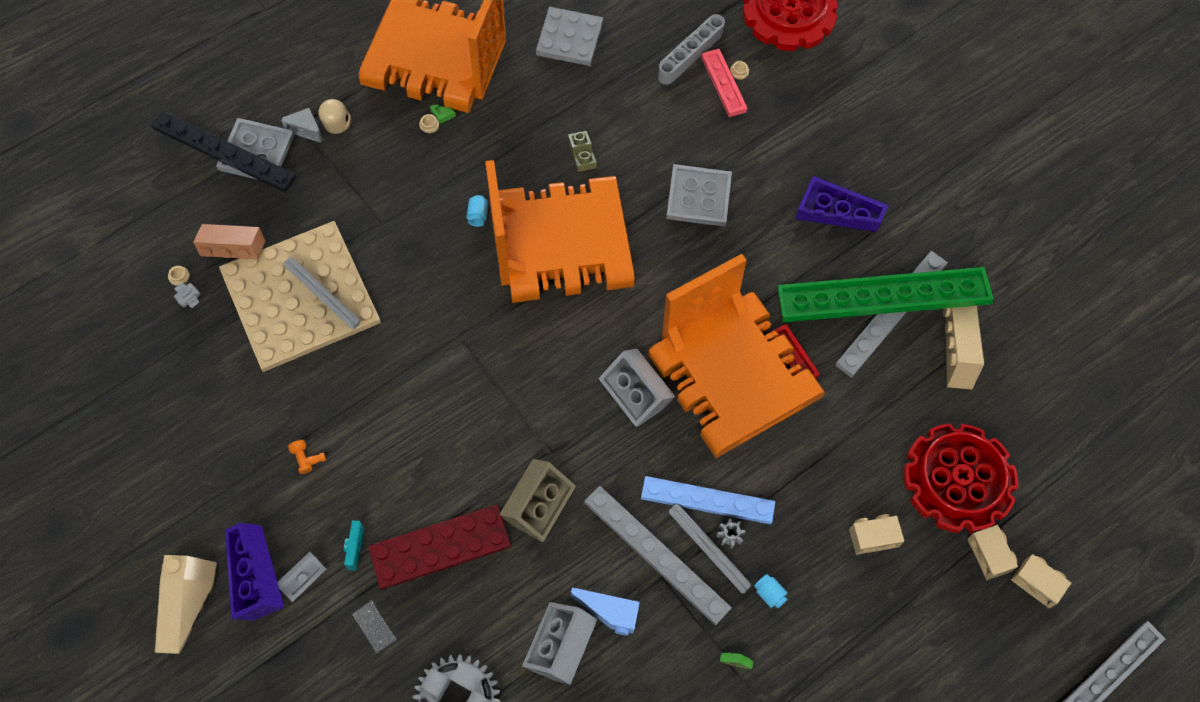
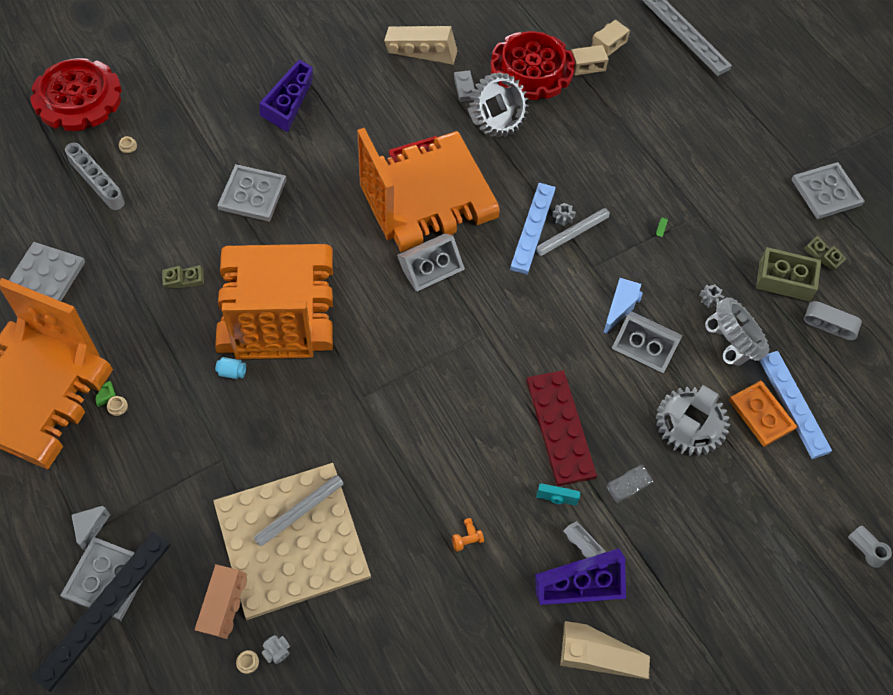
camera: 85 degrees left, 5 degrees down
tan helmet [318,99,352,134] -> none
dark tan slope [499,459,576,542] -> none
light grey plate [584,486,732,626] -> none
coral plate [701,49,747,117] -> none
medium azure brick [754,574,788,609] -> none
green plate [778,267,994,322] -> none
light grey plate [835,251,948,378] -> none
tan brick [849,514,904,555] -> none
none -> light grey plate [454,71,475,102]
none -> light grey piece [467,73,529,137]

